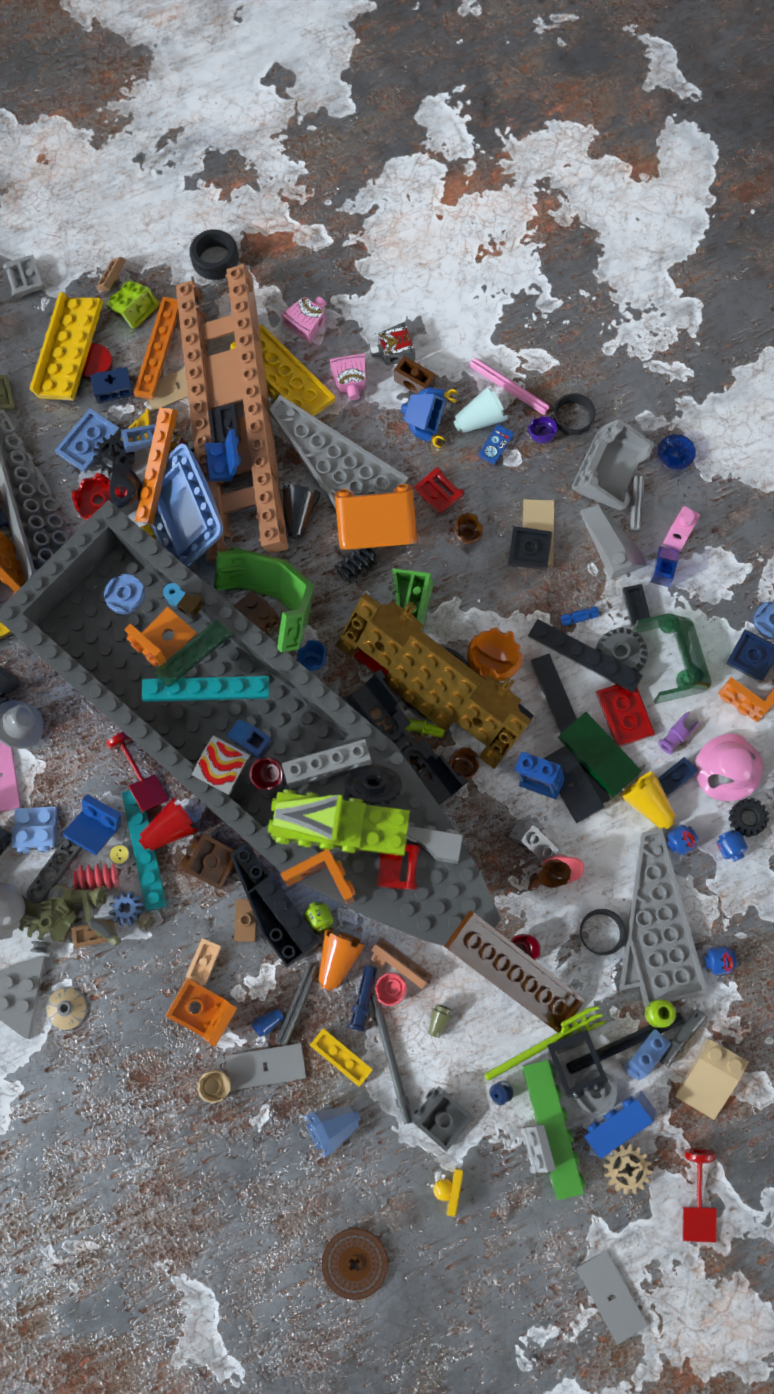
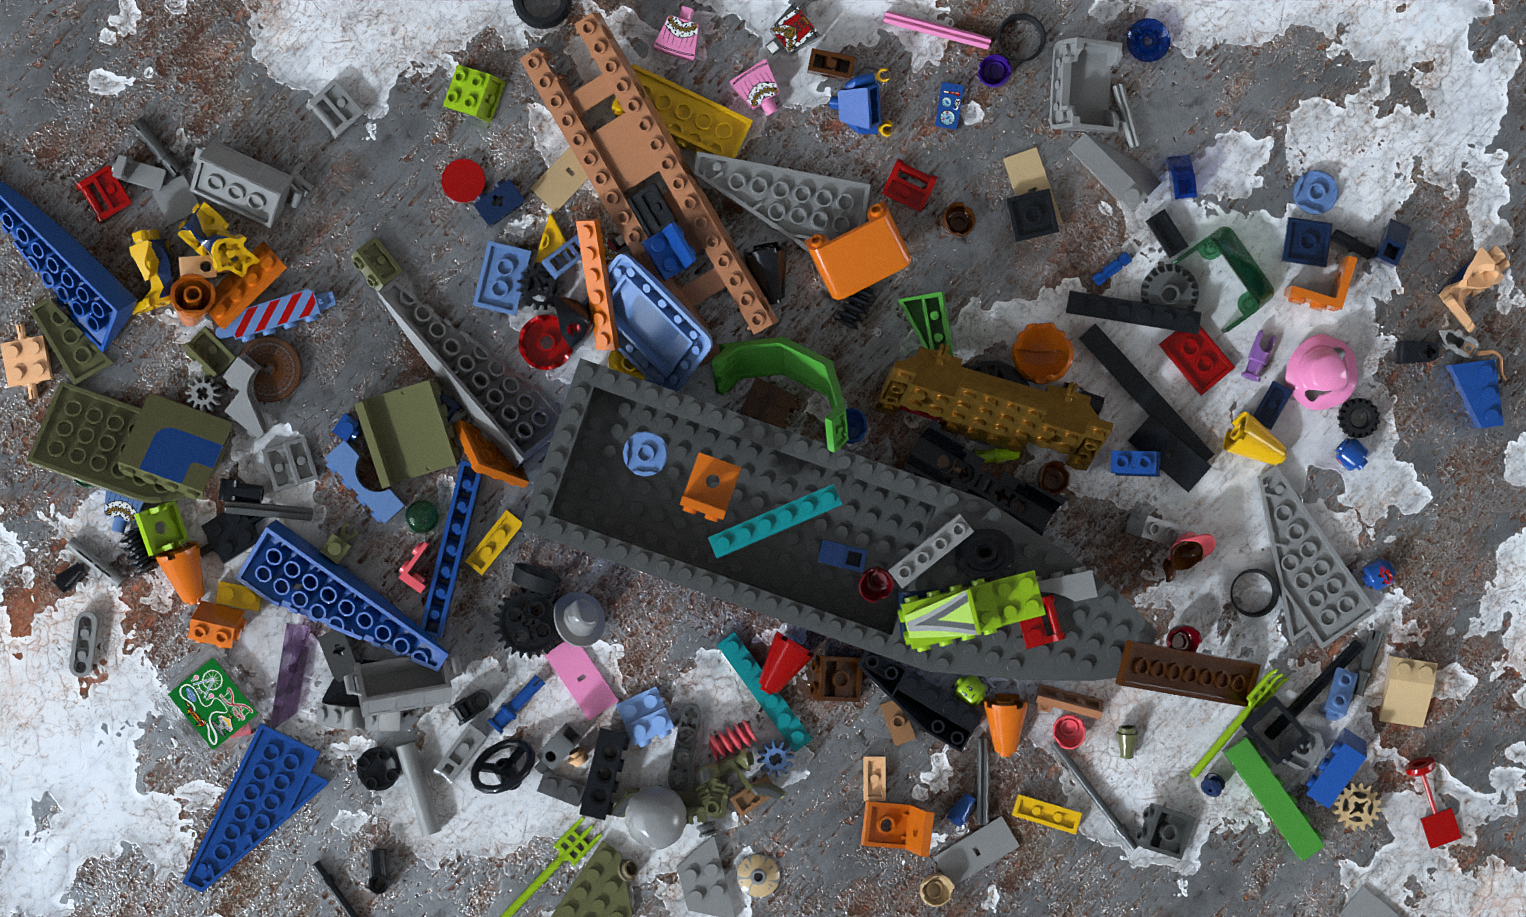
camera: 20 degrees left, 15 degrees up
yellow bracket [30,292,103,400] -> none
blue bracket [63,794,121,855] -> none
medium nougat plate [96,257,126,292] -> none
red piece [106,732,169,813] -> none
light yellow tile [109,844,131,866] -> none
orange plate [134,297,179,400] -> none
dark tan plate [136,911,155,931] -> none
clear green tile [154,619,232,688] -> none
leg [163,583,205,619] -> none
slope [192,735,251,795] -> none
orange bracket [280,849,356,905] -> none
medium blue cone [304,1106,360,1157] -> none
dark blue pin [347,965,378,1032] -> none
yellow tile [433,1168,463,1217] -> none
light aqua cone [453,386,508,433] -> none
light grey plate [520,1125,556,1174] -> none
dark green tile [557,712,642,797] -> none
lime head [645,999,676,1028] -> none
bright pink torso [663,506,701,552] -> none
blue head [666,825,699,855] -> none

